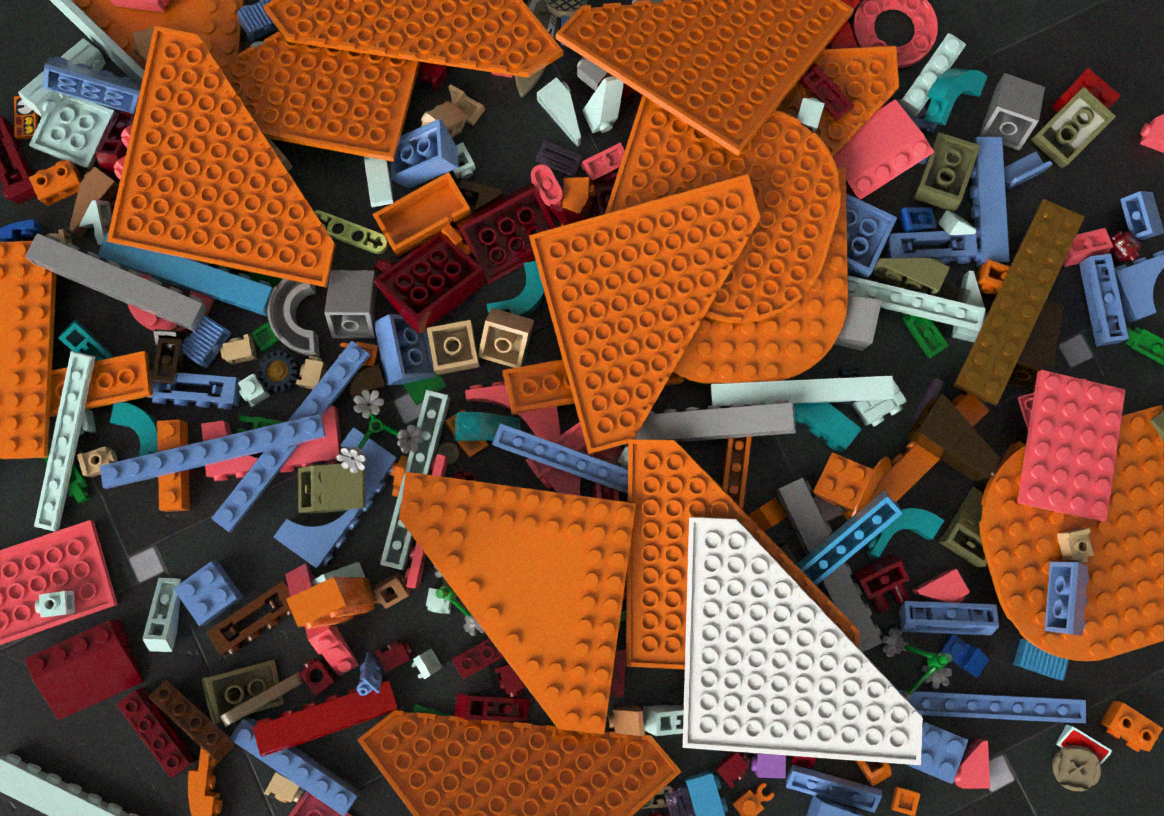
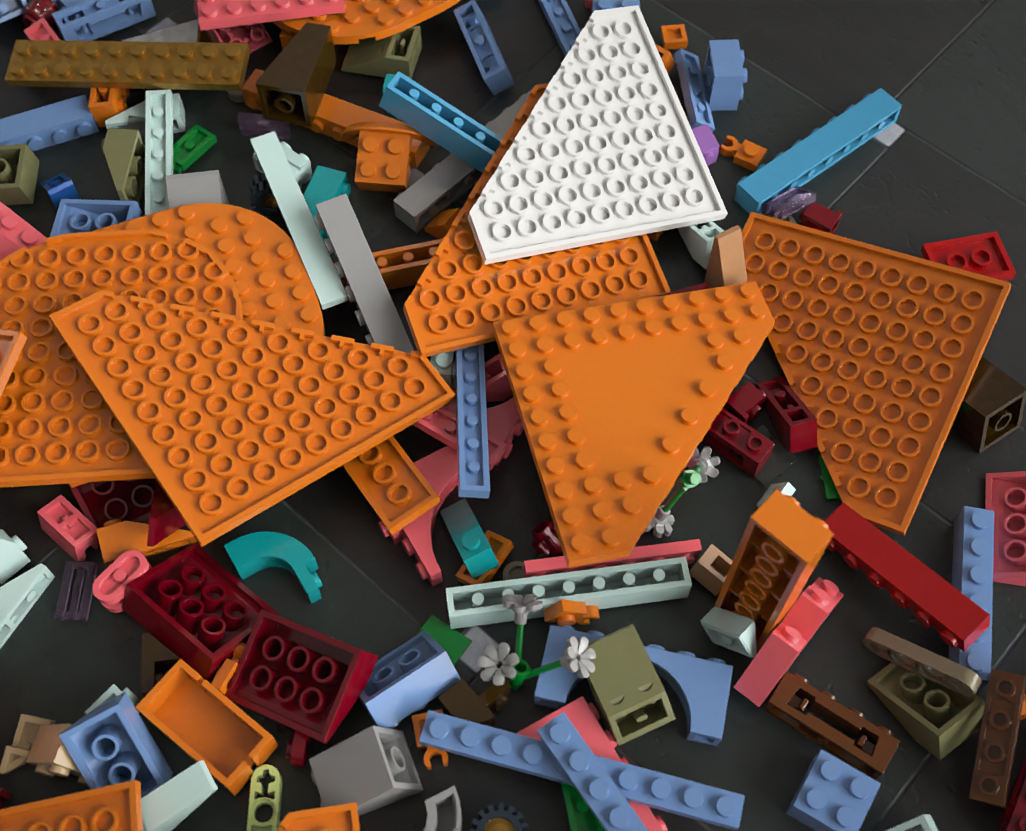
camera: 110 degrees left, 20 degrees down
tan brick [264,772,304,803] -> none
tan brick [296,356,327,389] -> none
dark red brick [300,658,338,696] -> none
medium blue hinge [357,652,383,696] -> none
light aqua brick [426,588,452,614] -> none
tan brick [427,320,480,375] -> none
tan brick [478,308,534,368] -> none
dark red brick [714,751,751,789] -> none
dark red brick [853,553,910,613] -> none
plant [882,628,952,700] -> none
medium blue brick [884,231,978,265] -> none
coral slope [912,568,970,603] -> none
light aqua slope [938,210,976,235] -> none
blue slope [939,634,989,678] -> none

